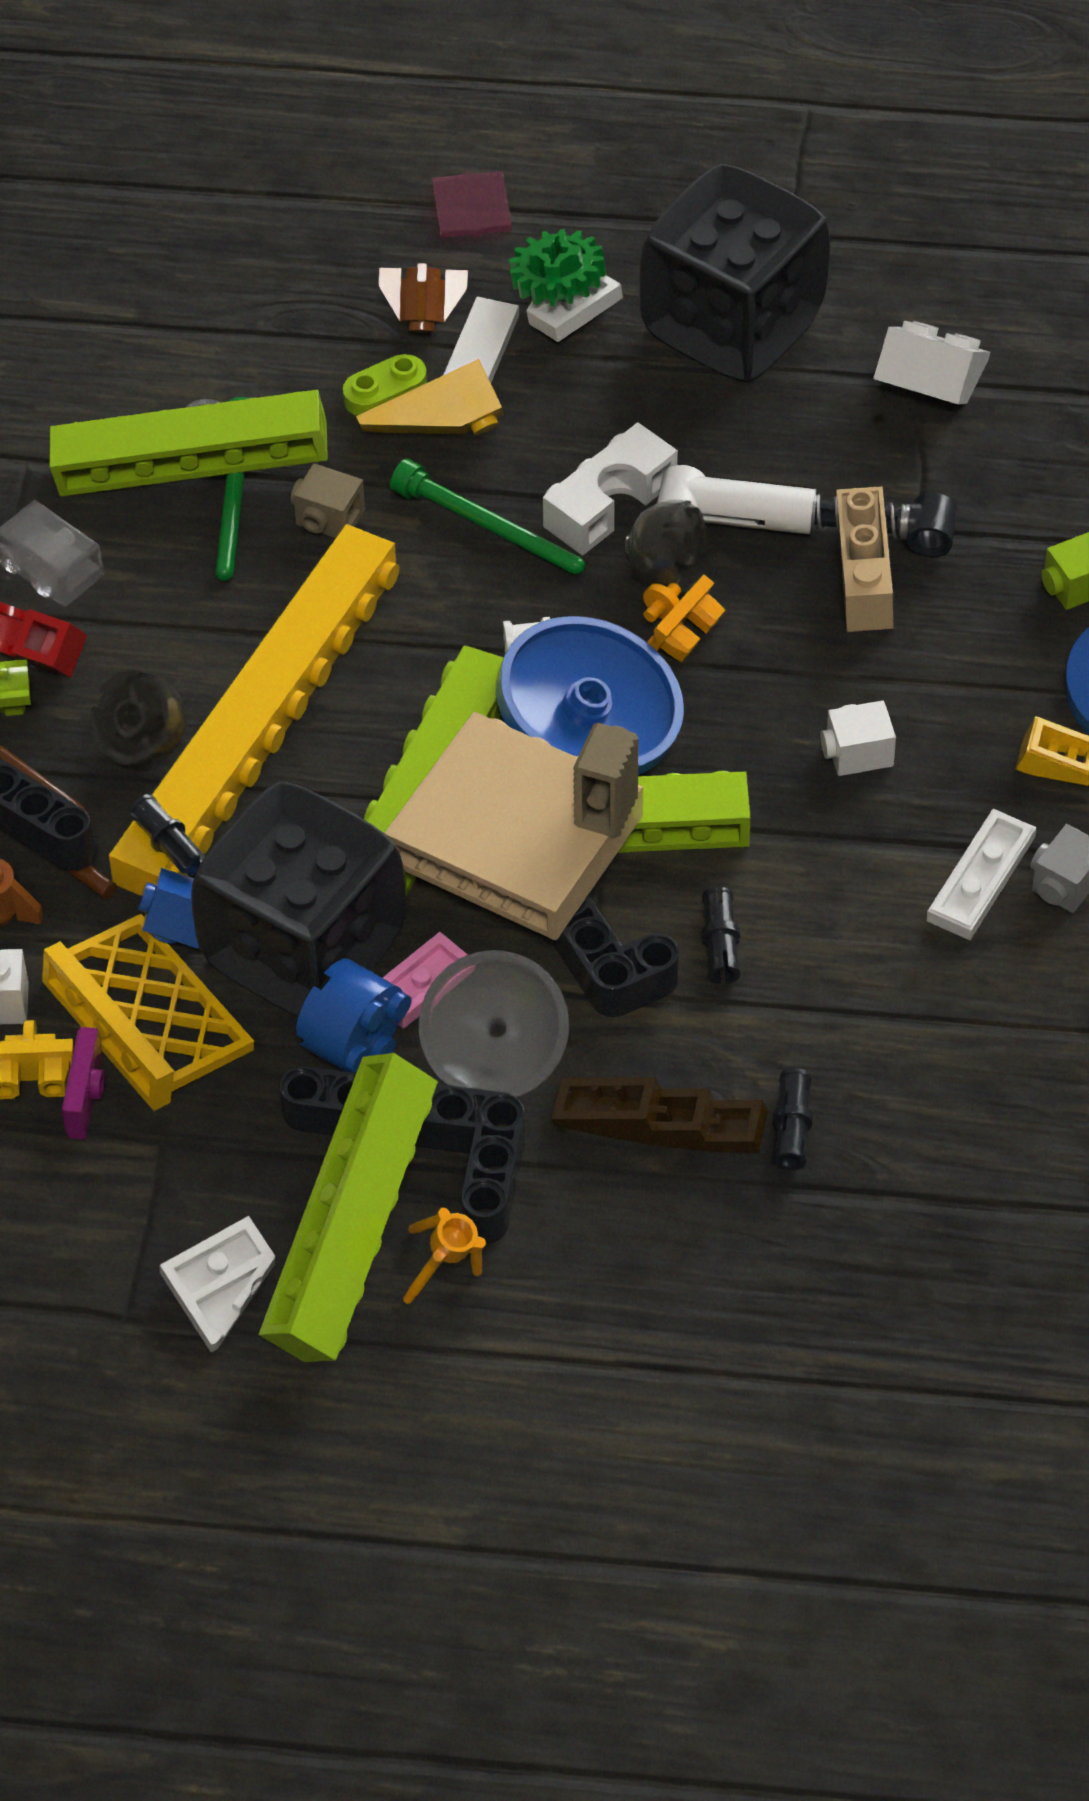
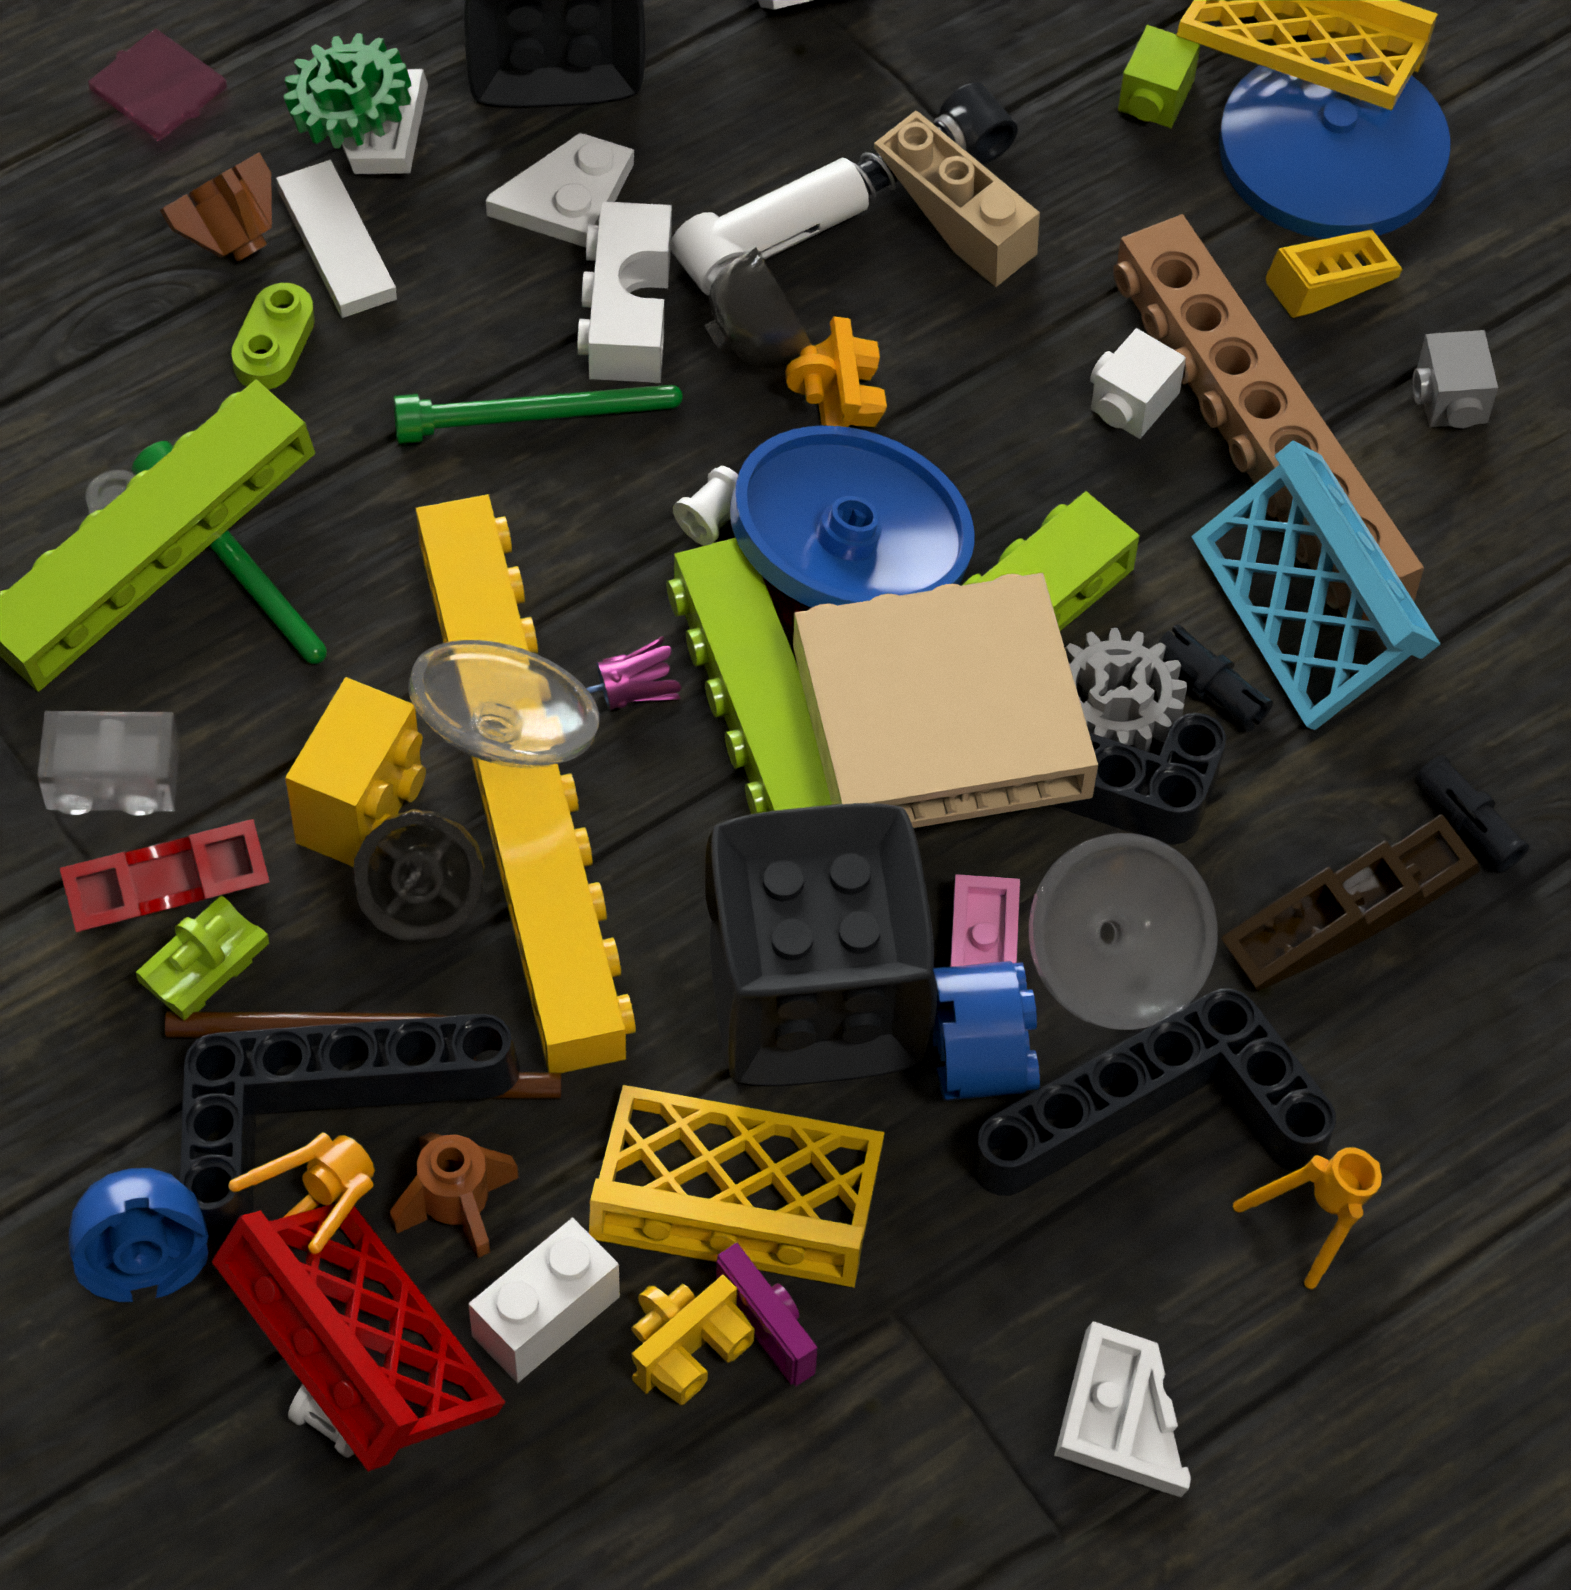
camera: 45 degrees left, 5 degrees up
black axle [129,794,205,876] -> none
blue brick [138,868,199,949] -> none
lime brick [258,1053,438,1362] -> none
dark tan brick [291,463,365,538] -> none
yellow slope [356,359,504,435] -> none
dark tan brick [573,723,639,838] -> none
white tile [926,809,1036,940] -> none
none -> yellow brick [285,677,426,871]
none -> clear dish [408,640,600,768]
none -> white wing [486,133,634,247]
none -> flat silver piece [584,636,682,710]
none -> light grey gear [1065,628,1187,752]
none -> medium nougat brick [1113,214,1424,621]
none -> medium azure fence [1191,440,1440,730]

